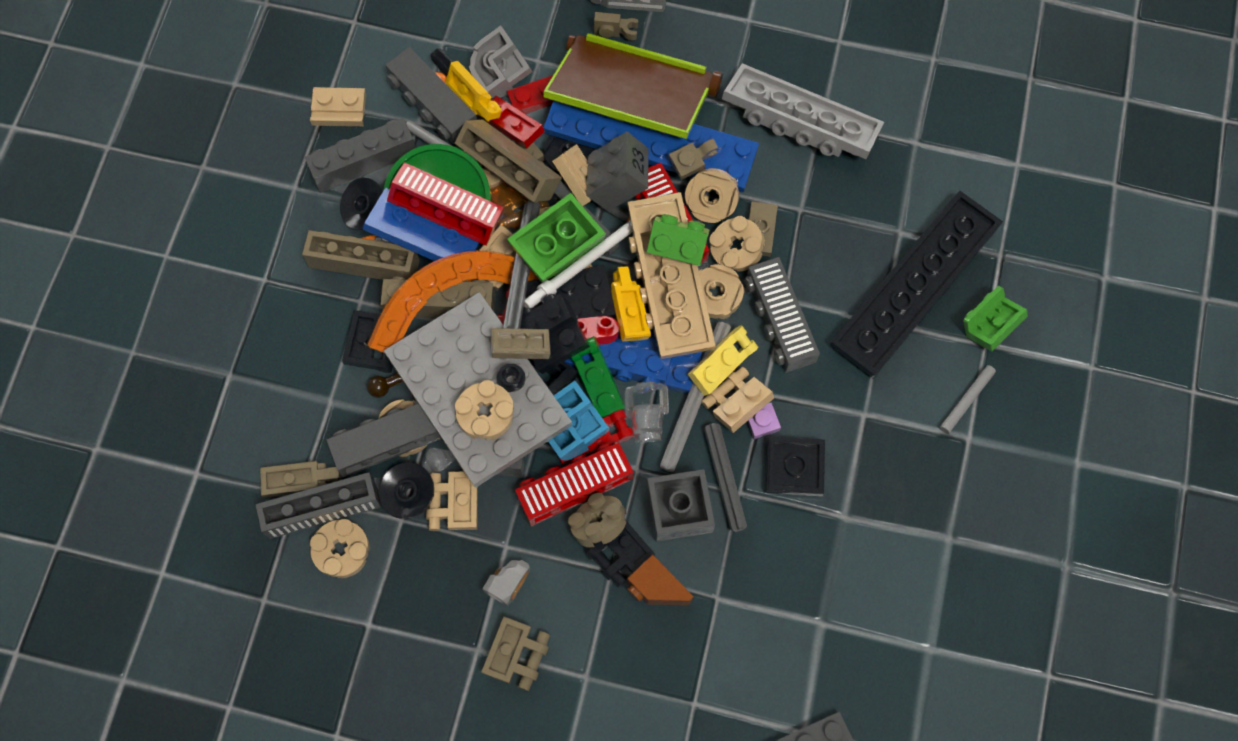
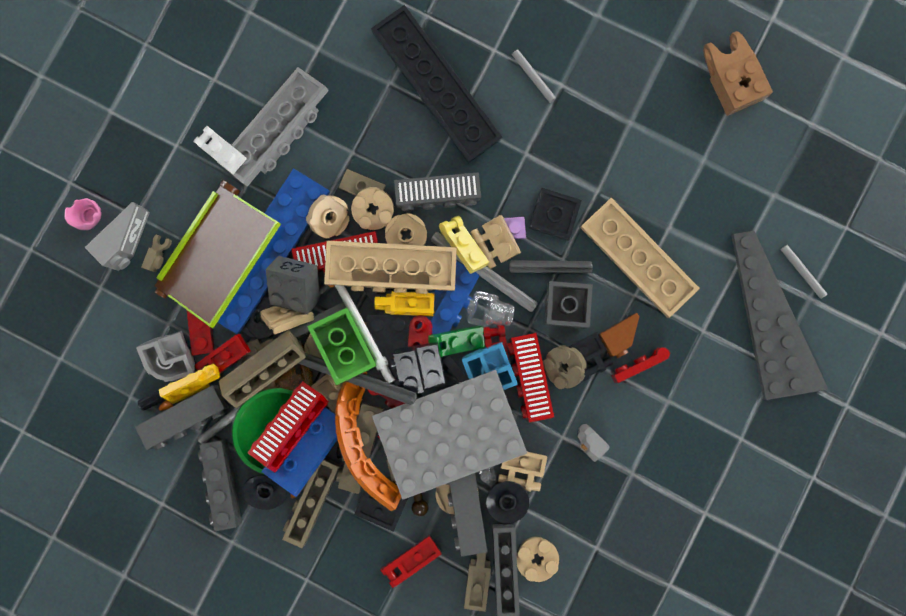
camera: 80 degrees left, 15 degrees up
tan plate [310,87,366,127] -> none
tan plate [455,380,514,440] -> none
dark tan plate [481,617,551,692] -> none
dark tan plate [491,328,550,359] -> none
black plate [497,364,526,392] -> none
bright green bracket [646,214,709,266] -> none
dark tan plate [669,139,718,180] -> none
bright green bracket [963,286,1028,352] -> none
none -> white plate [193,126,247,174]
none -> red plate [380,535,442,588]
none -> tan plate [580,198,700,318]
none -> red plate [611,347,670,383]
none -> medium nougat brick [704,31,773,116]

